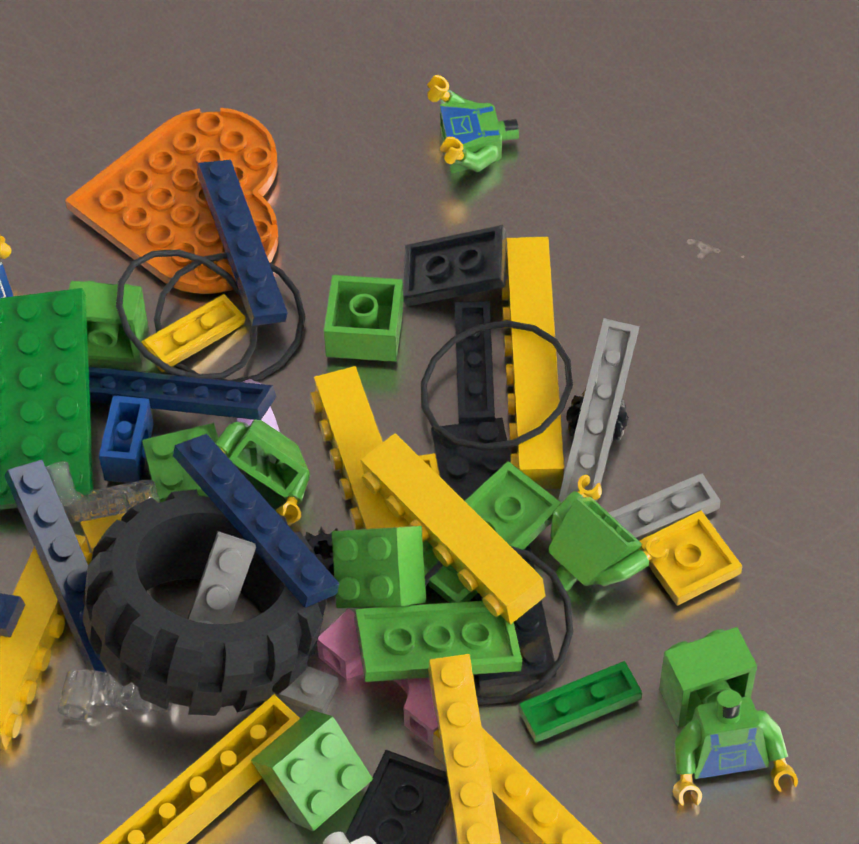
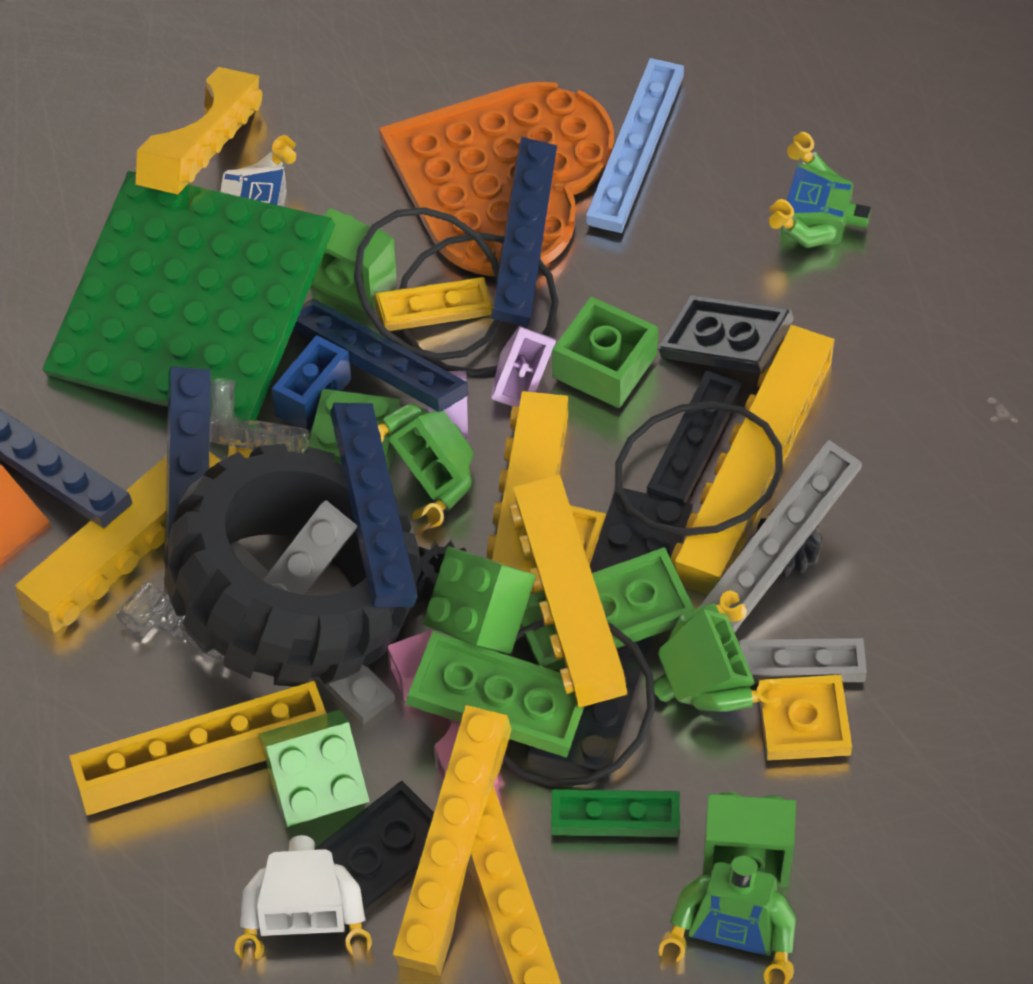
camera: 25 degrees right, 0 degrees up
none -> lavender slope [491,326,556,406]
none -> light blue plate [586,58,684,233]

